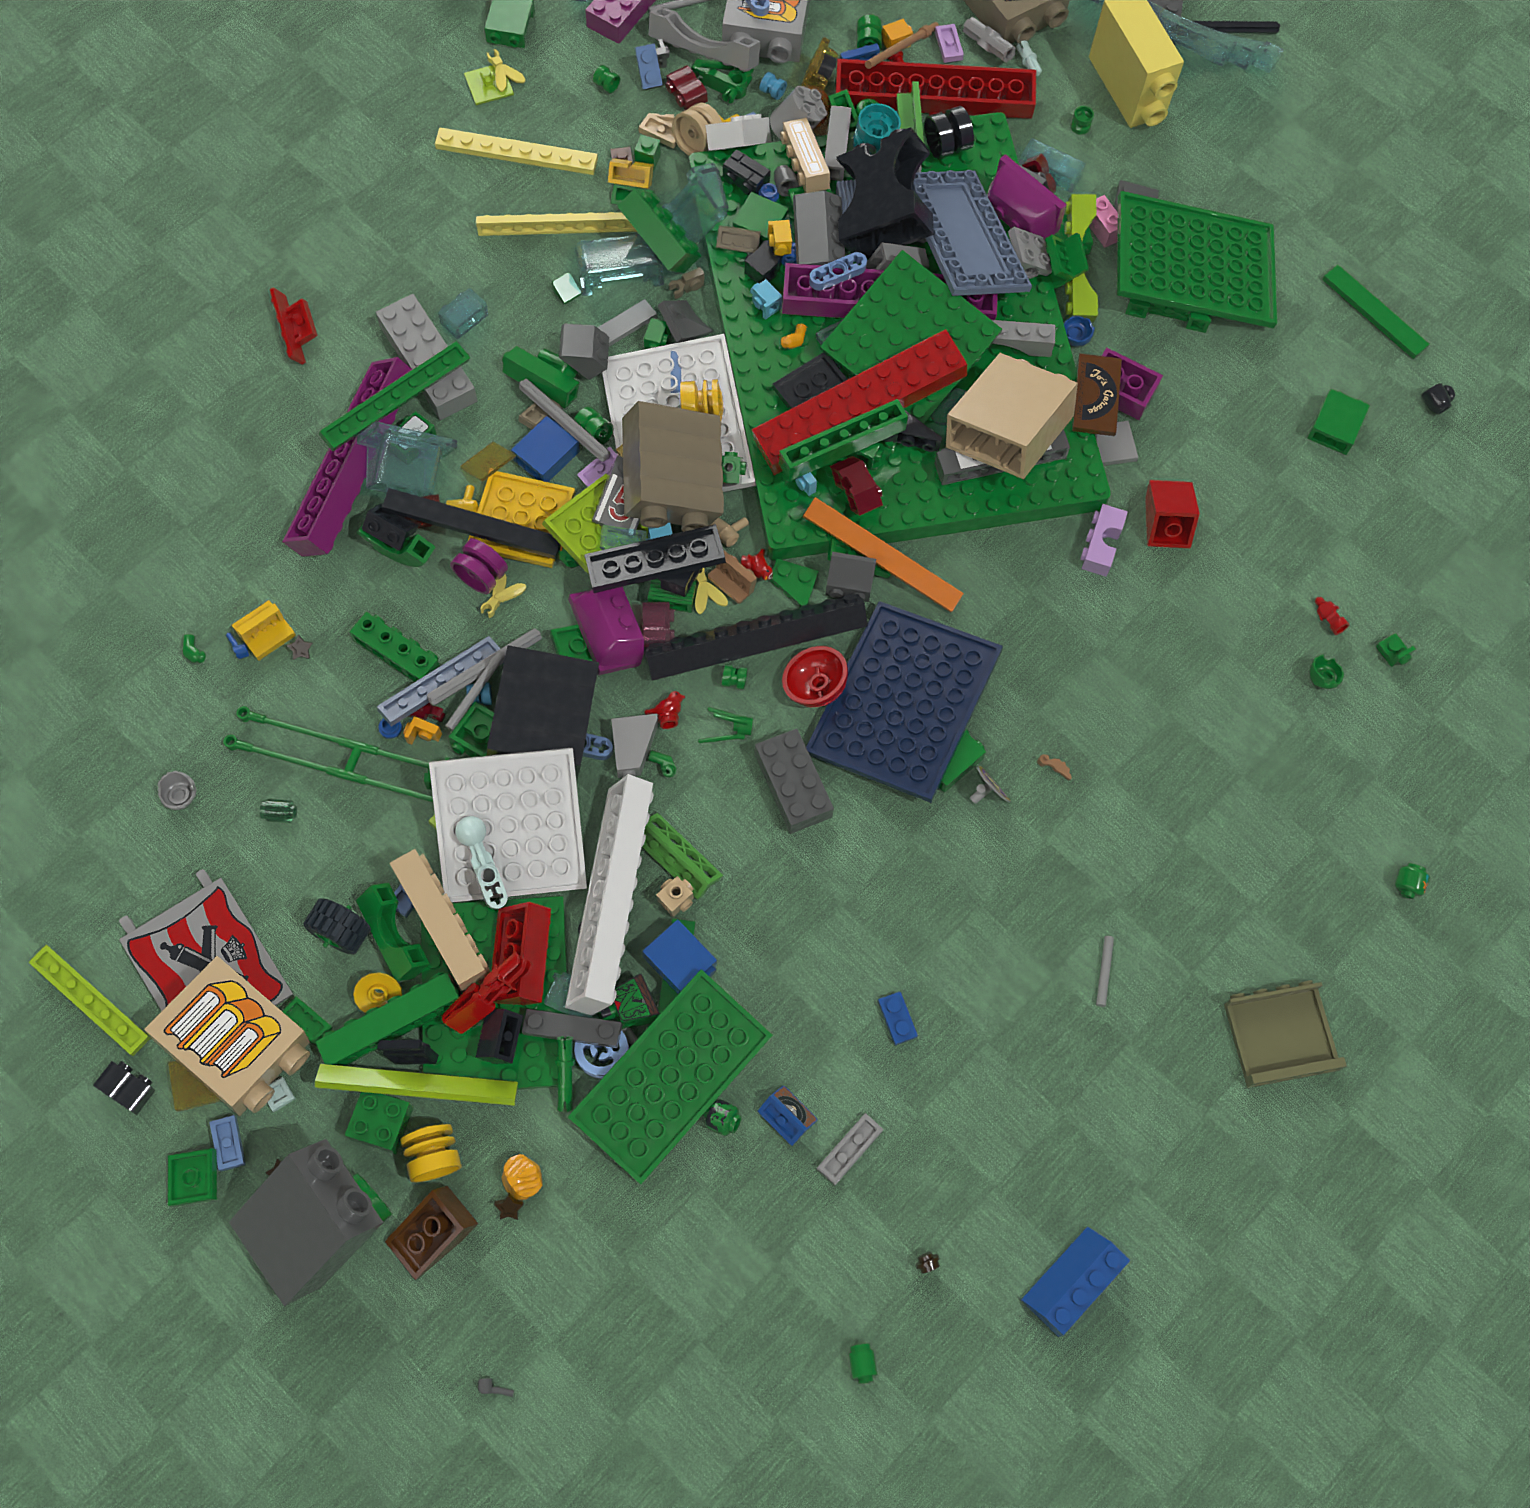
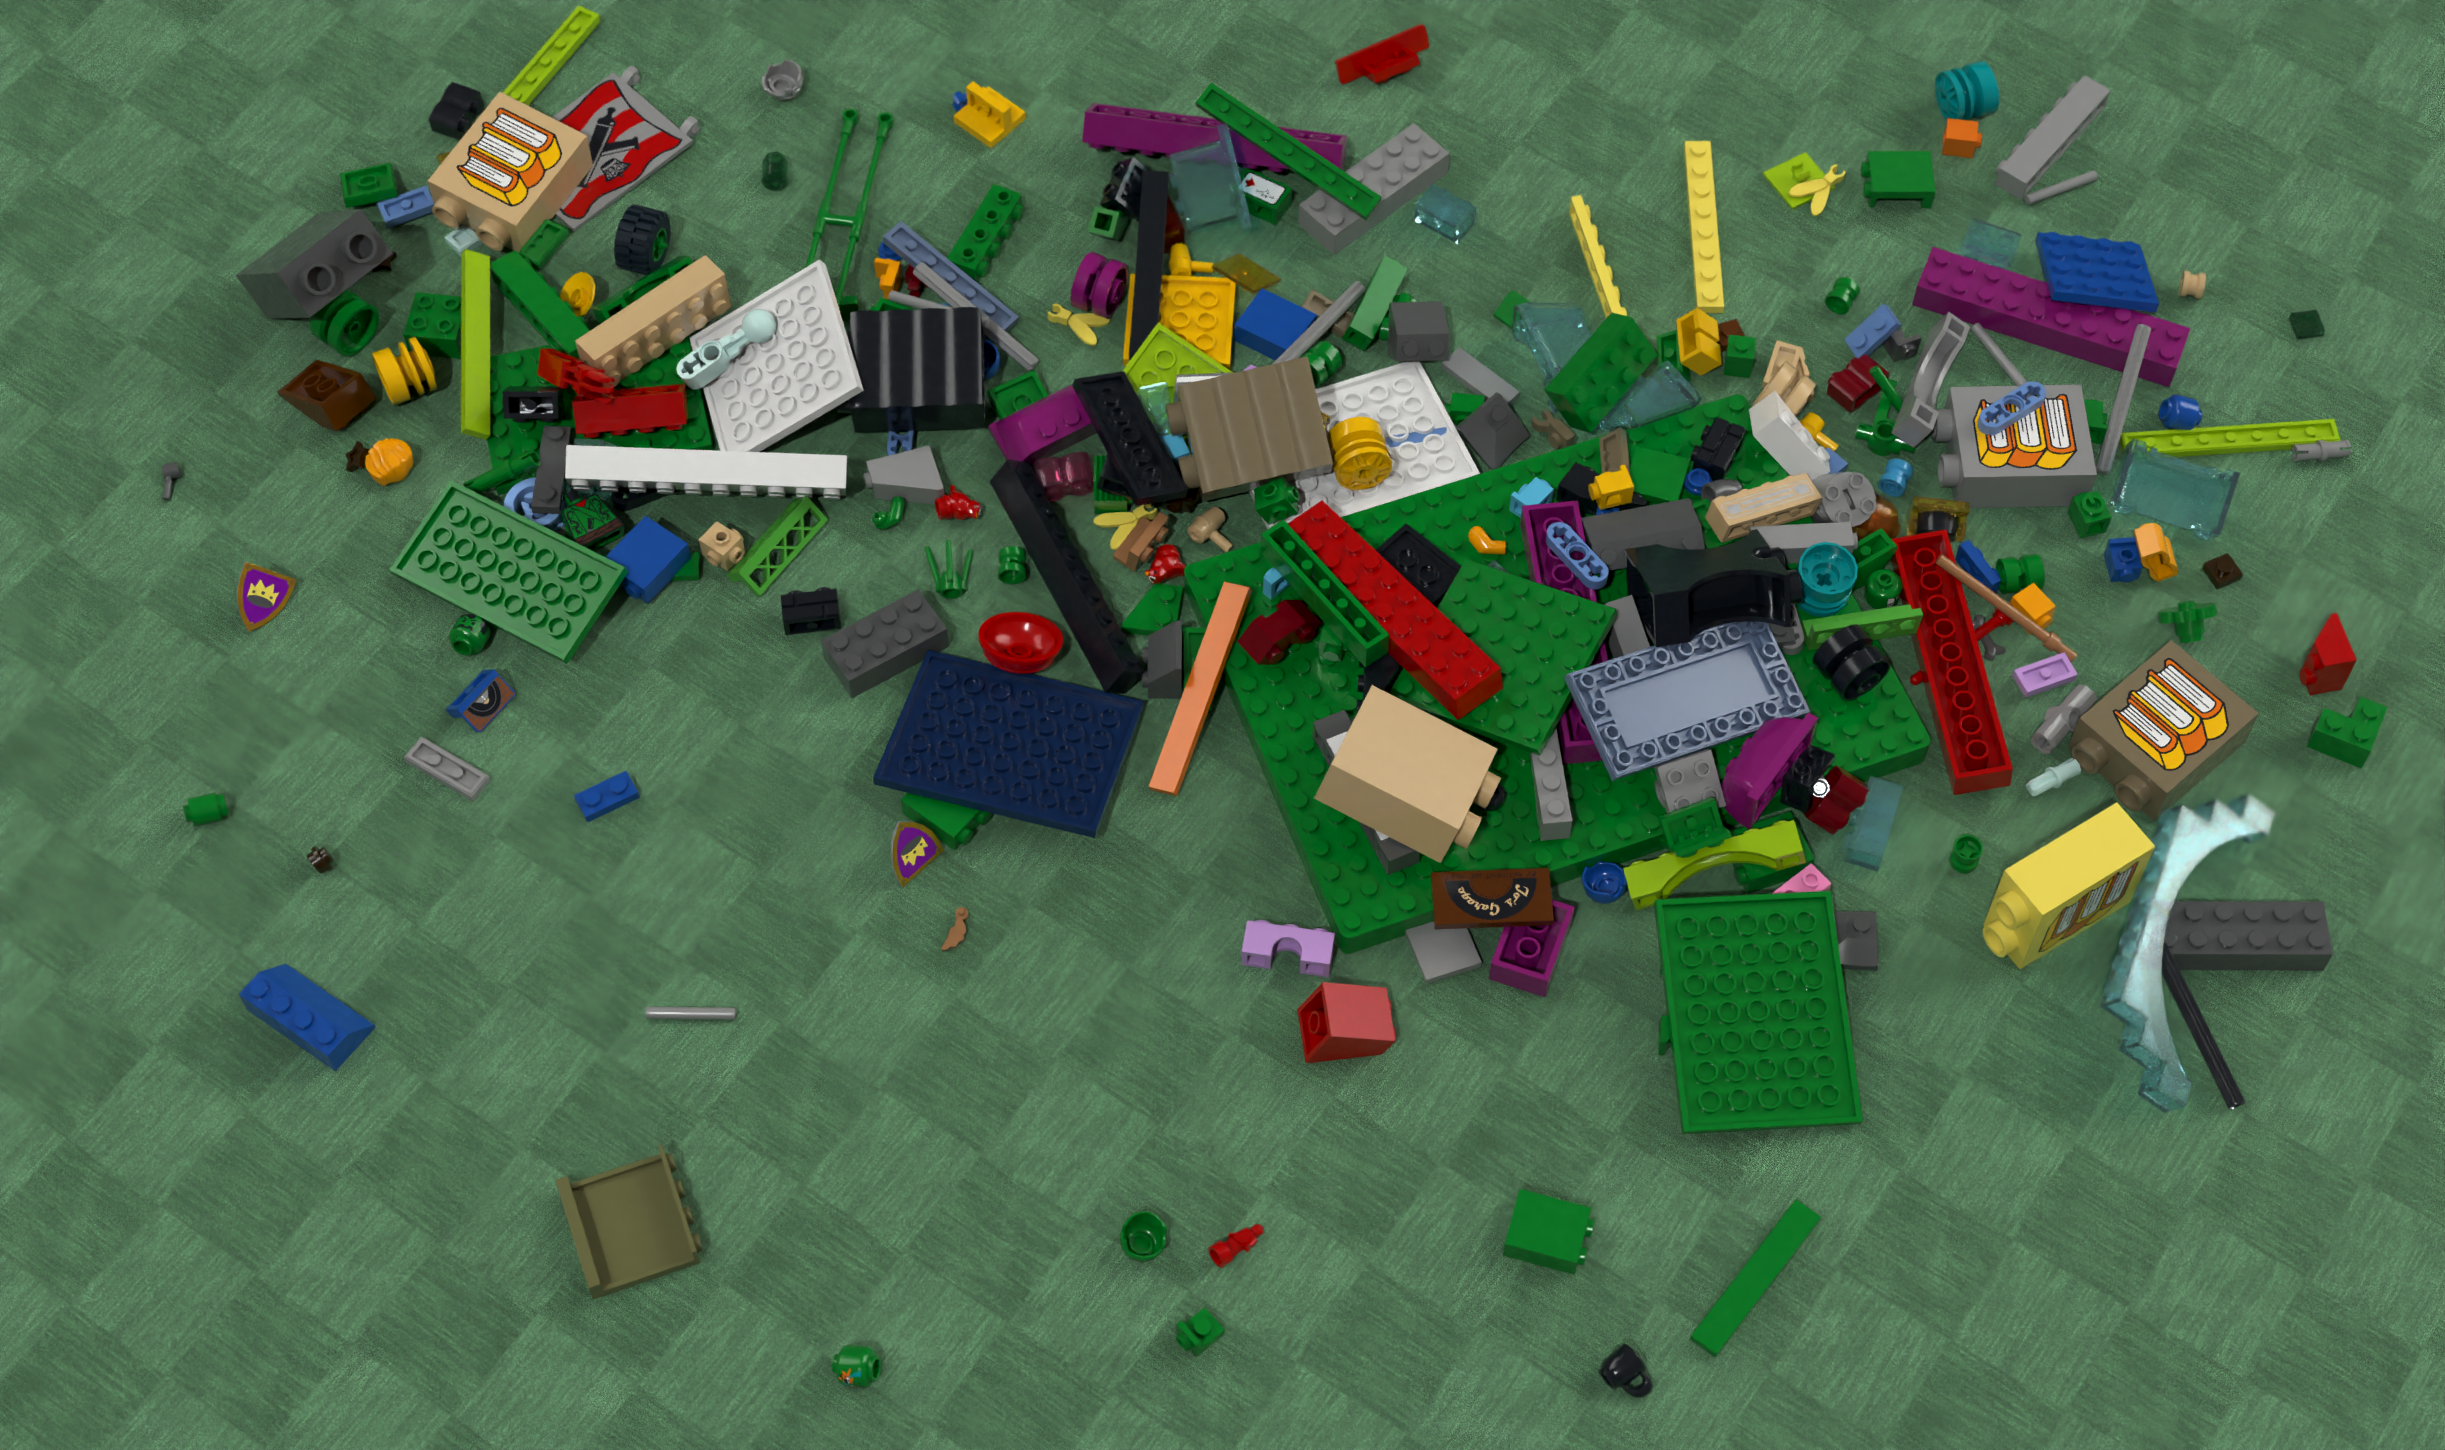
camera: 85 degrees right, 10 degrees down
green arm [183,634,206,663] -> none
dark brown piece [286,634,314,660] -> none
black plate [377,1040,439,1065] -> none
none -> shield [237,562,297,632]
none -> black brick [780,587,841,635]

